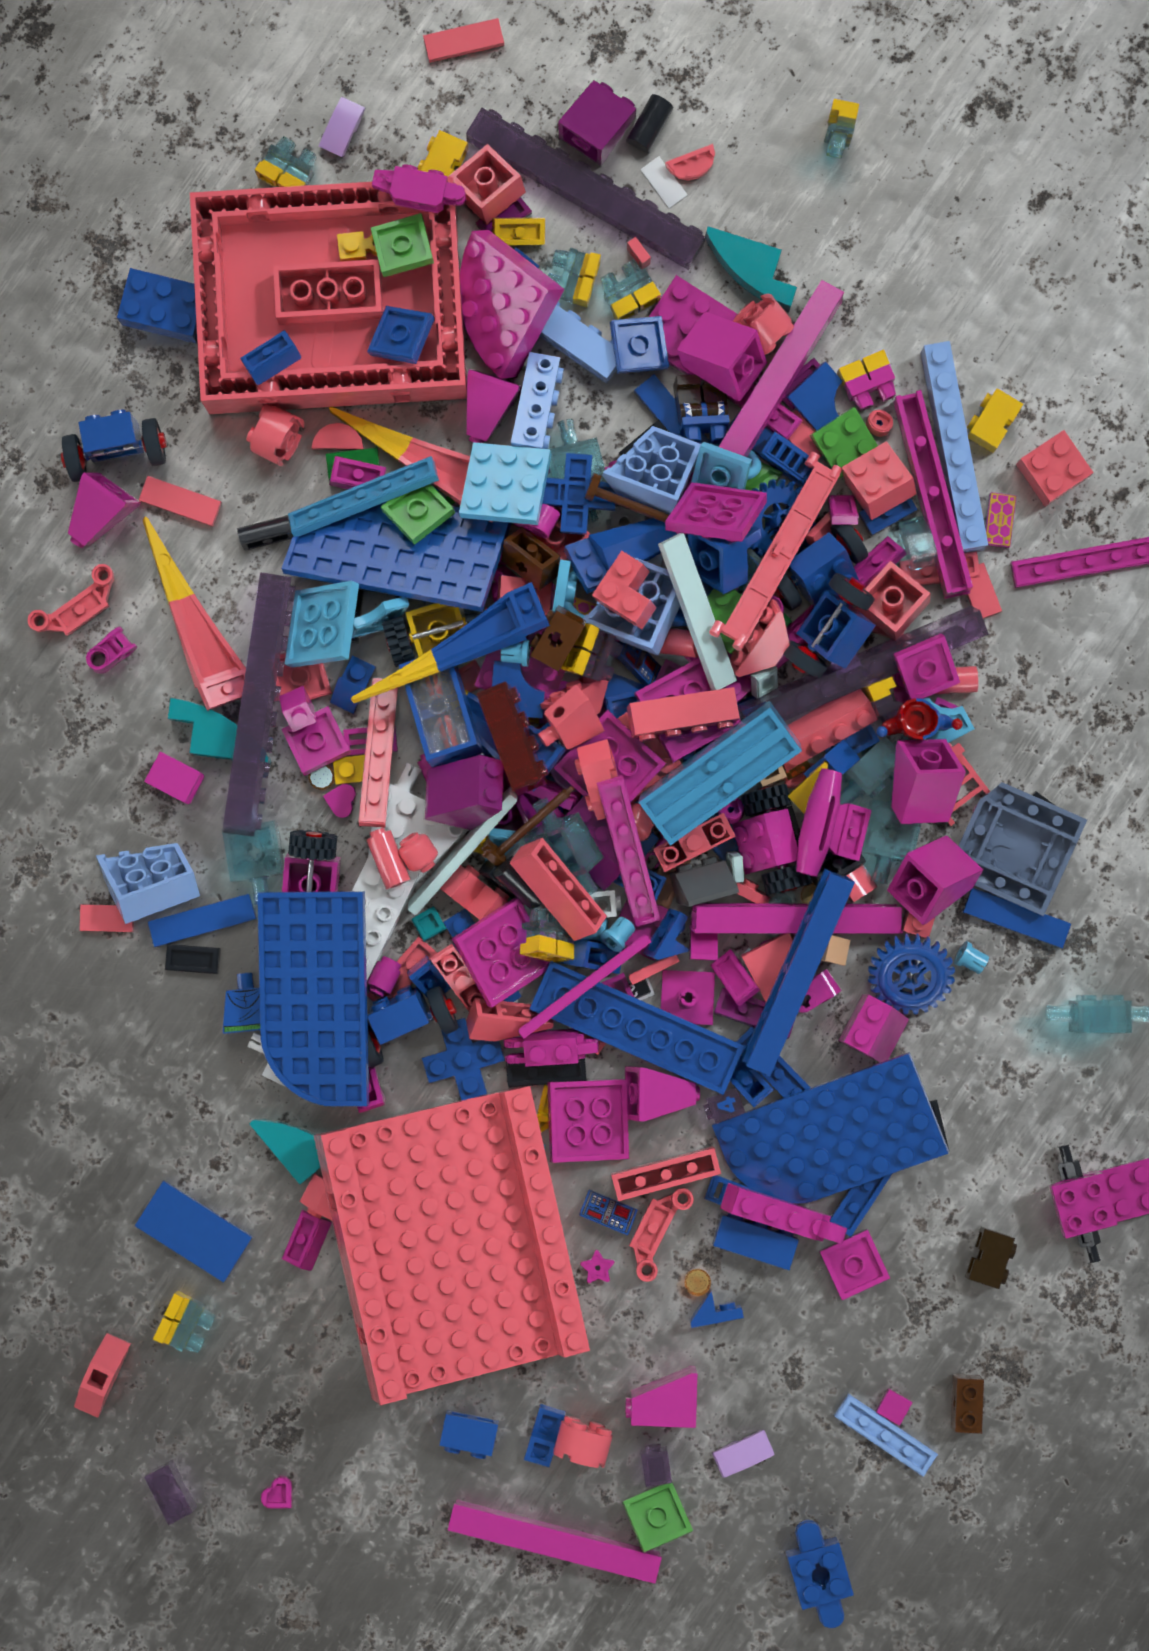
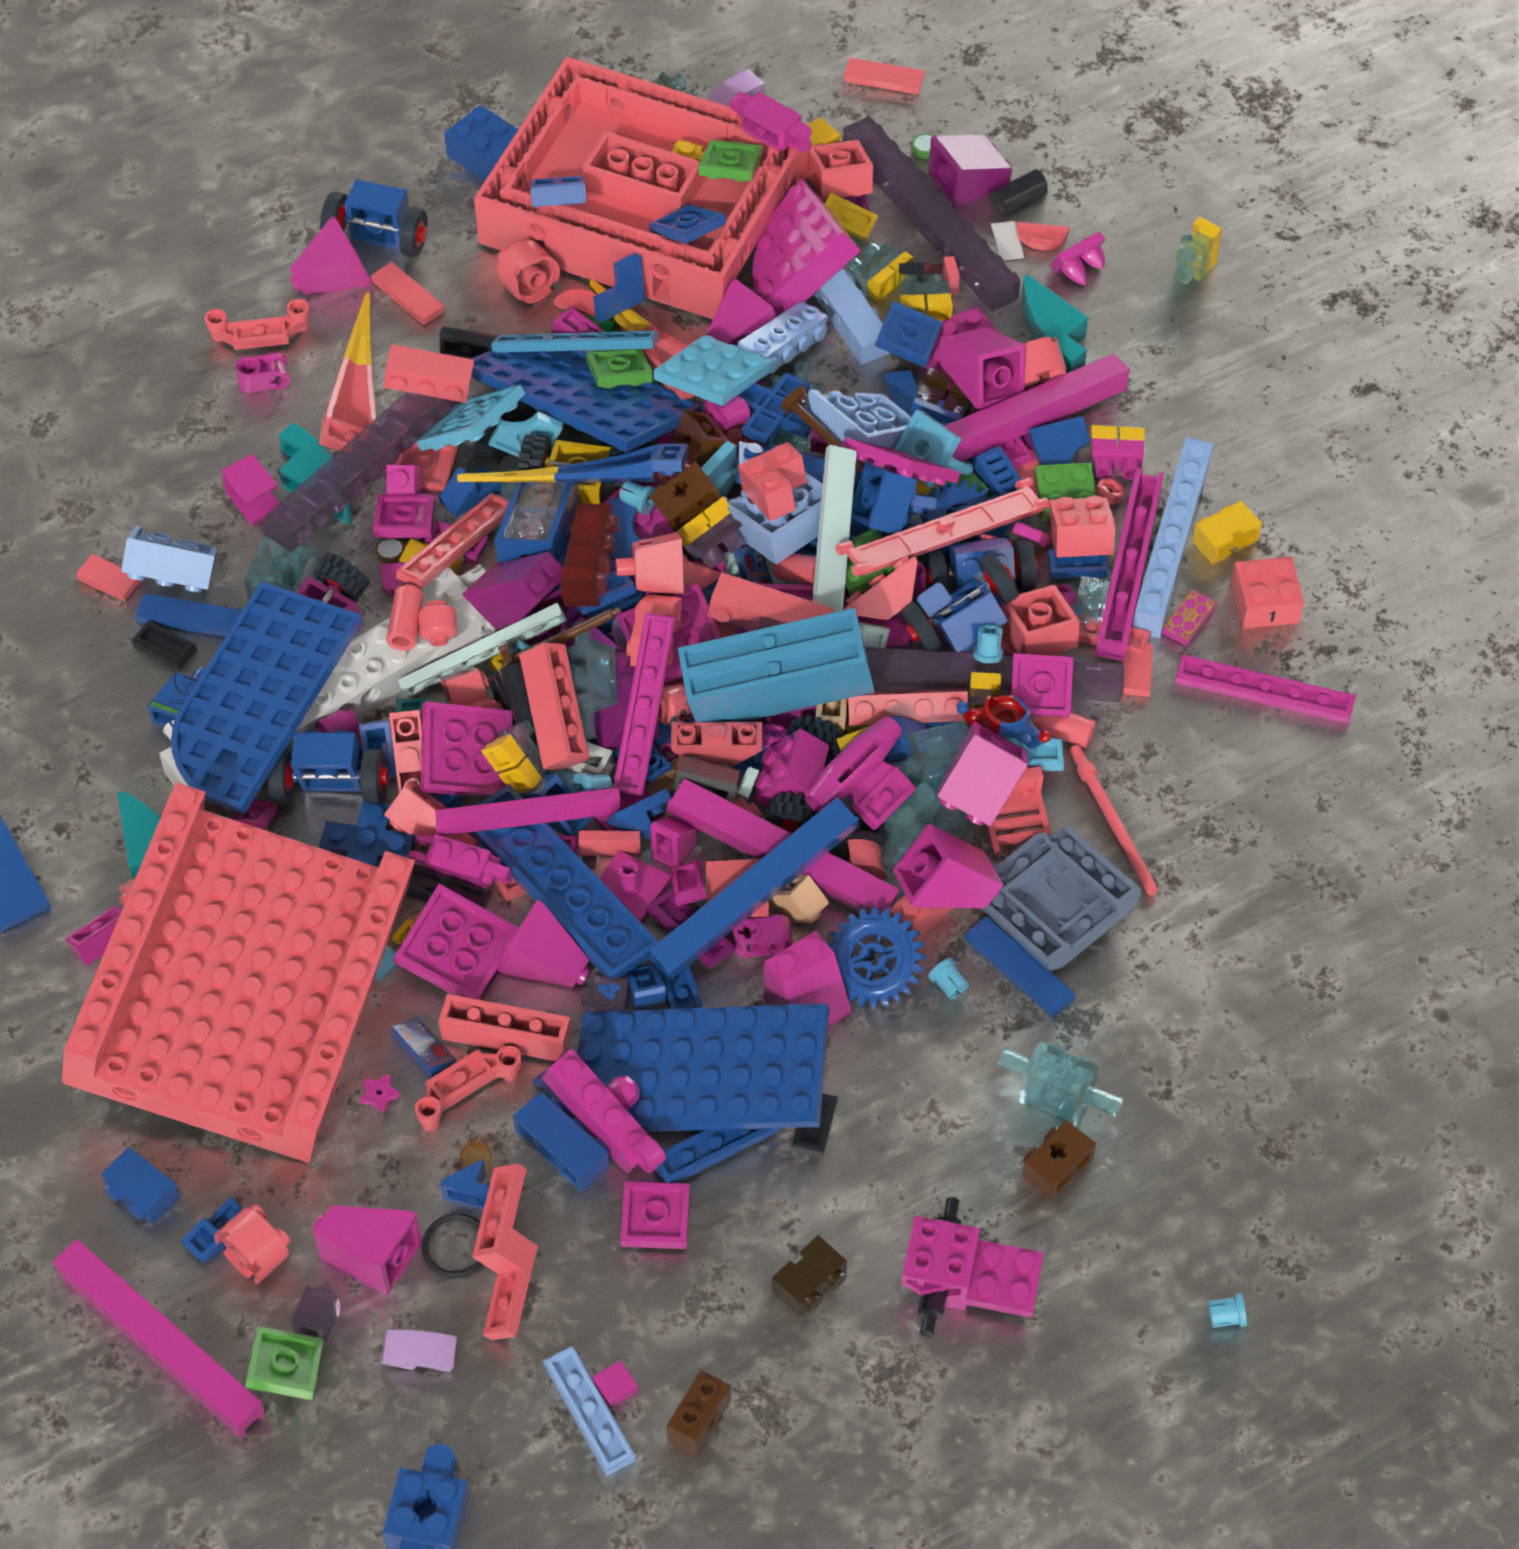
camera: 25 degrees right, 30 degrees down
none -> coral brick [384,344,474,403]
none -> black tyre [421,1213,483,1278]
none -> coral bracket [472,1163,538,1340]
none -> blue tile [593,252,644,323]
none -> dark pink tile [607,1076,639,1109]
none -> black tile [899,262,943,276]
none -> tile [912,134,933,159]
none -> slope [914,582,952,617]
none -> medium azure bush [973,624,1003,663]
none -> reddish brown brick [1022,1119,1096,1201]
none -> dark pink tile [1049,231,1105,285]
none -> coral bar [1069,744,1159,895]

